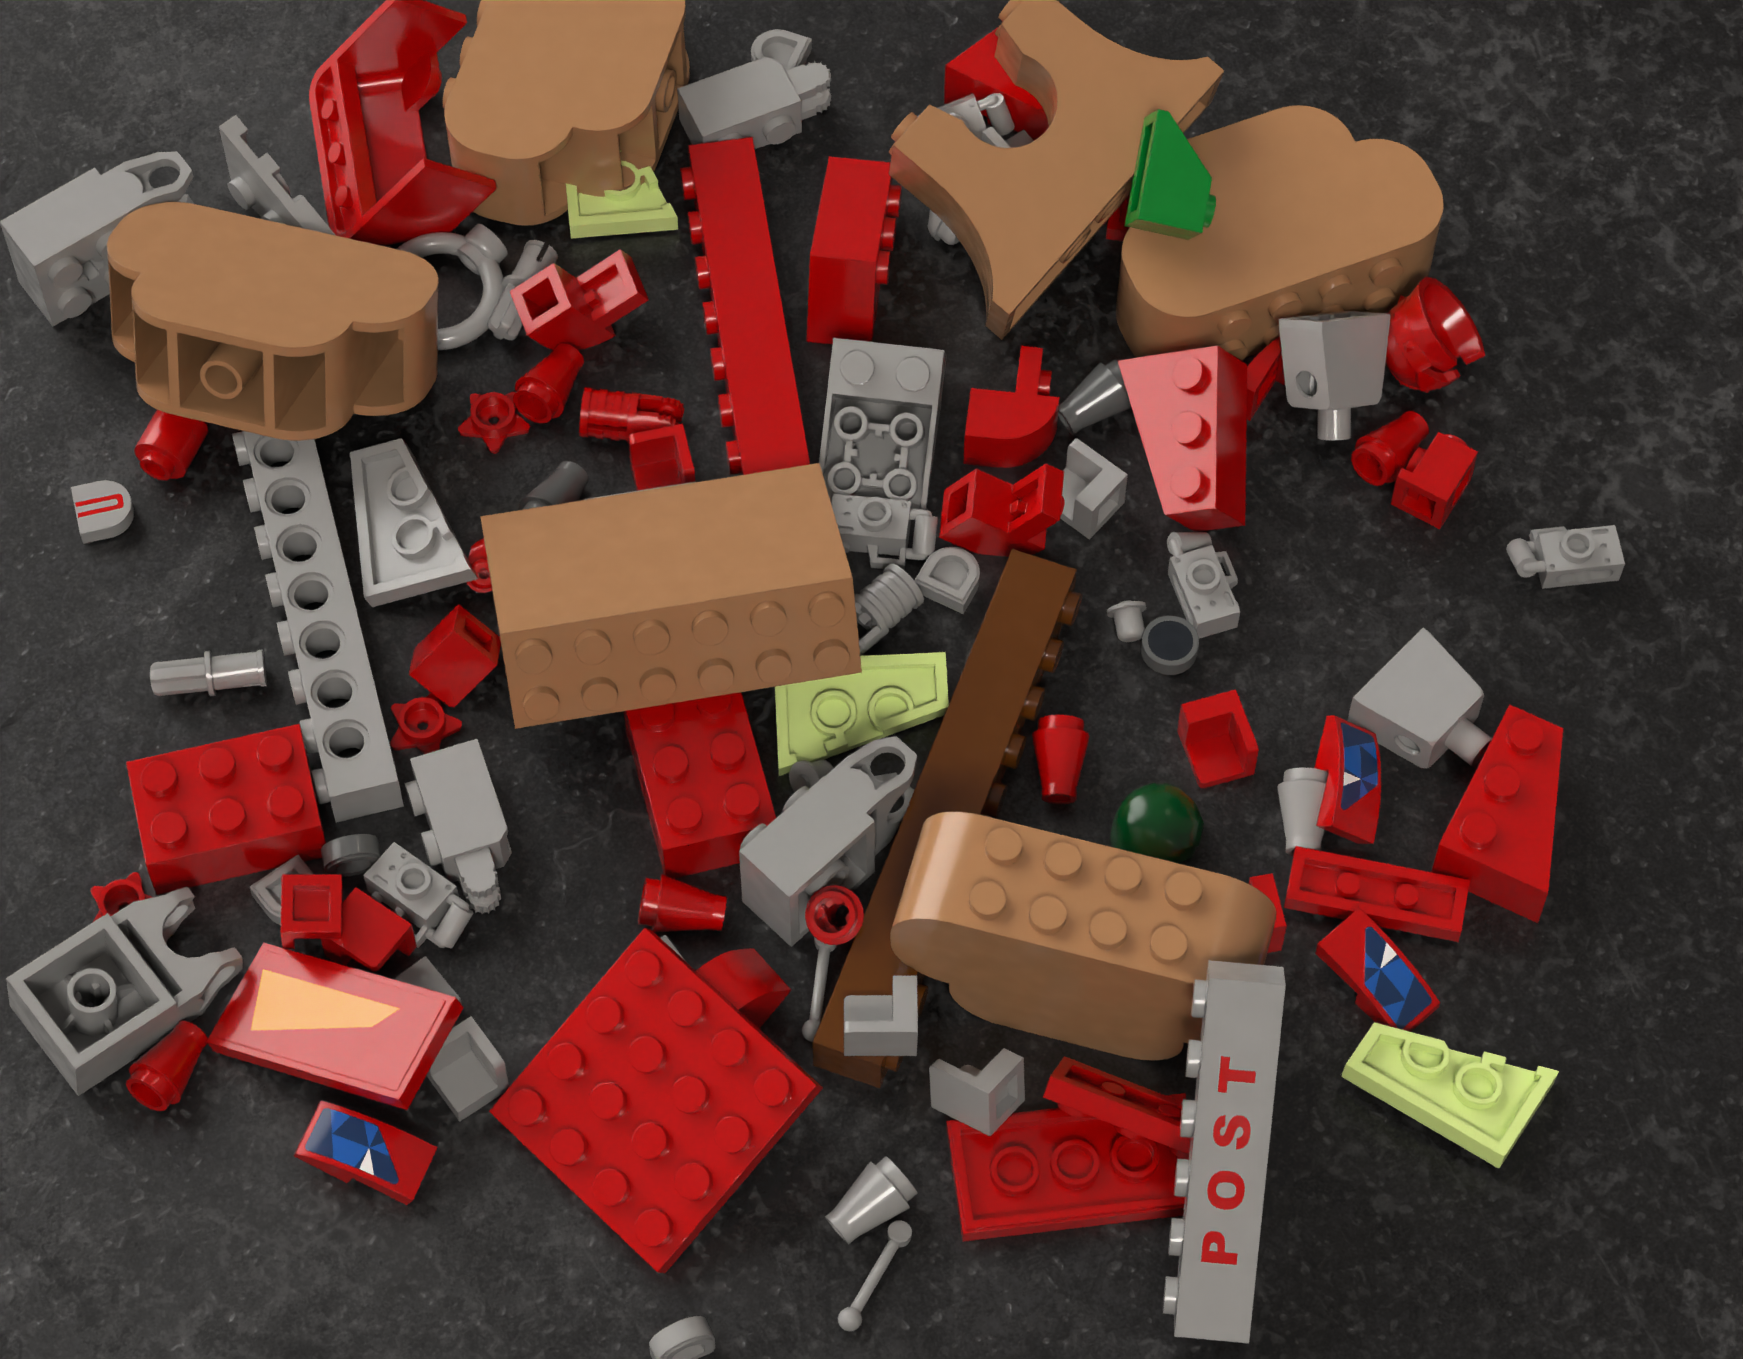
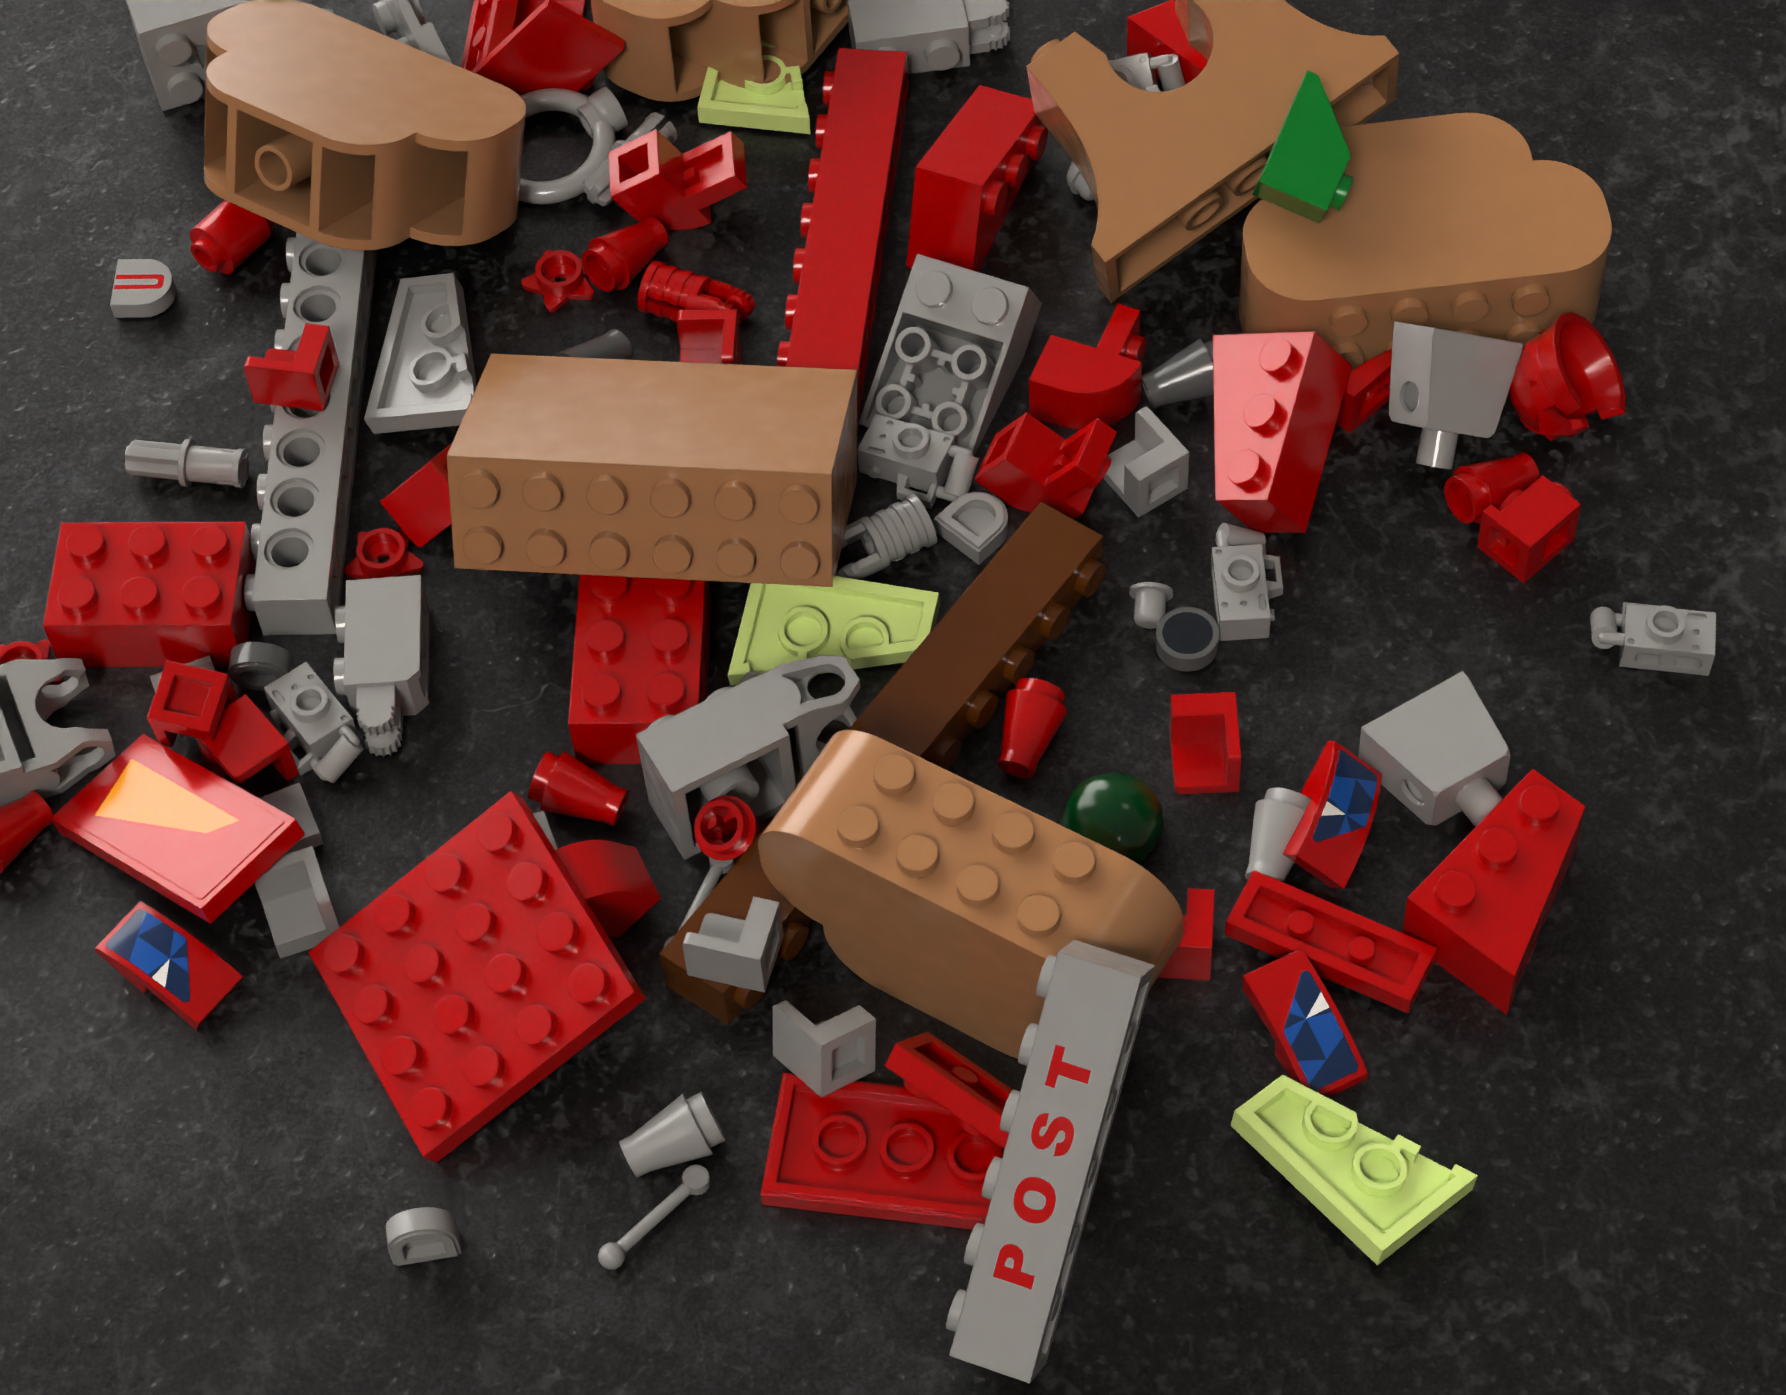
camera: 20 degrees right, 5 degrees down
none -> red panel [243,323,340,411]

